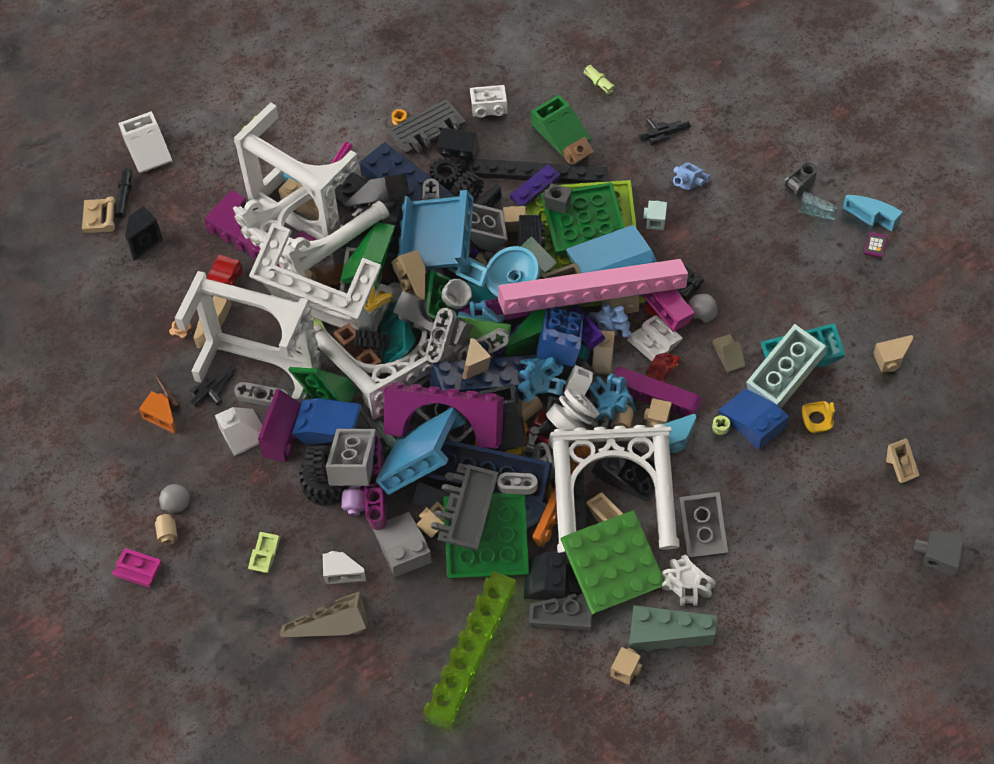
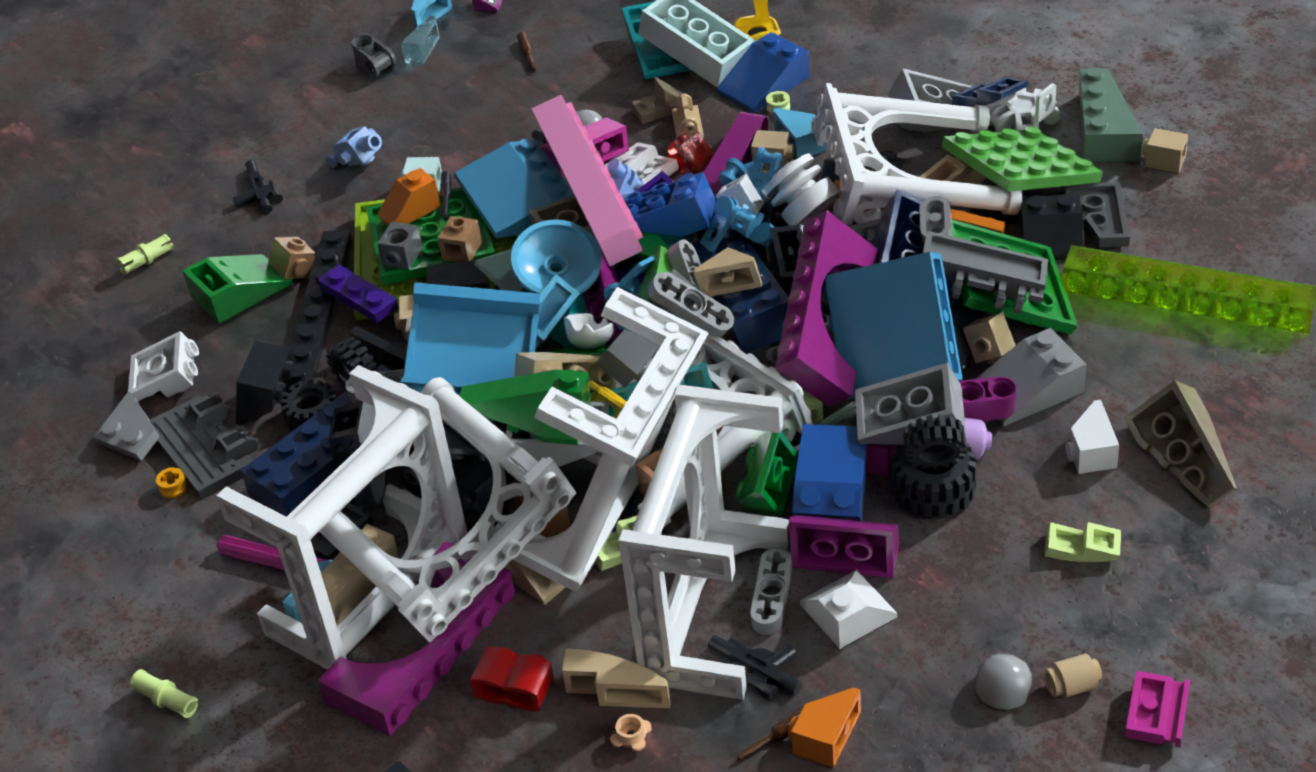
camera: 90 degrees left, 15 degrees down
none -> light grey wing [93,392,160,461]
none -> orange slope [378,168,441,227]
none -> medium nougat brick [438,216,482,262]
none -> black piece [440,171,452,221]
none -> reddish brown piece [517,32,536,73]
none -> tan hinge [671,93,704,142]
none -> dark blue slope [952,77,1029,107]

